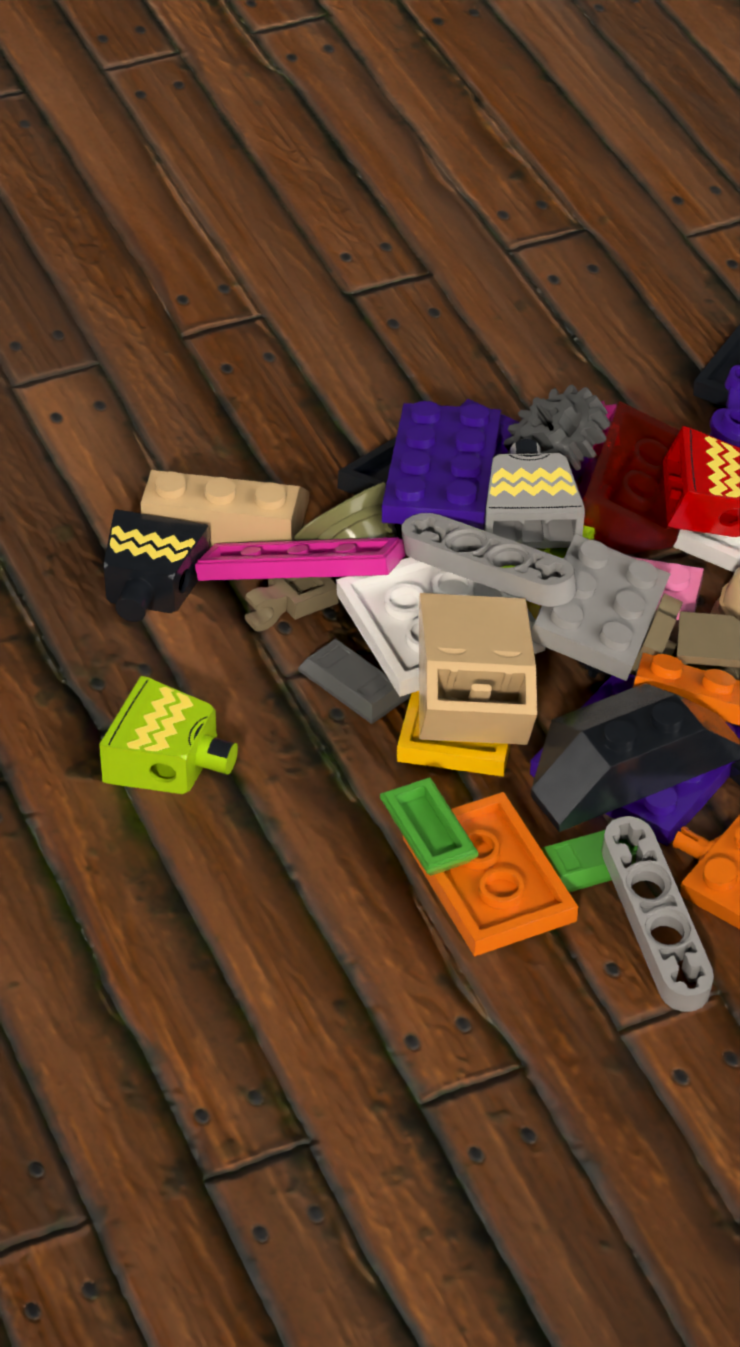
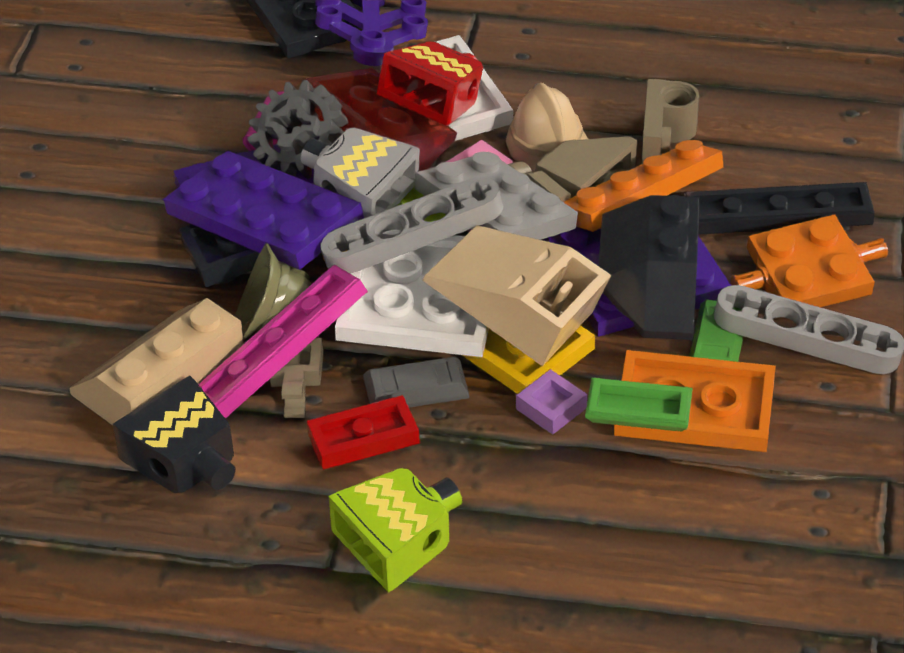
camera: 55 degrees left, 0 degrees up
none -> red plate [307,395,420,470]
none -> medium lavender plate [516,369,587,435]

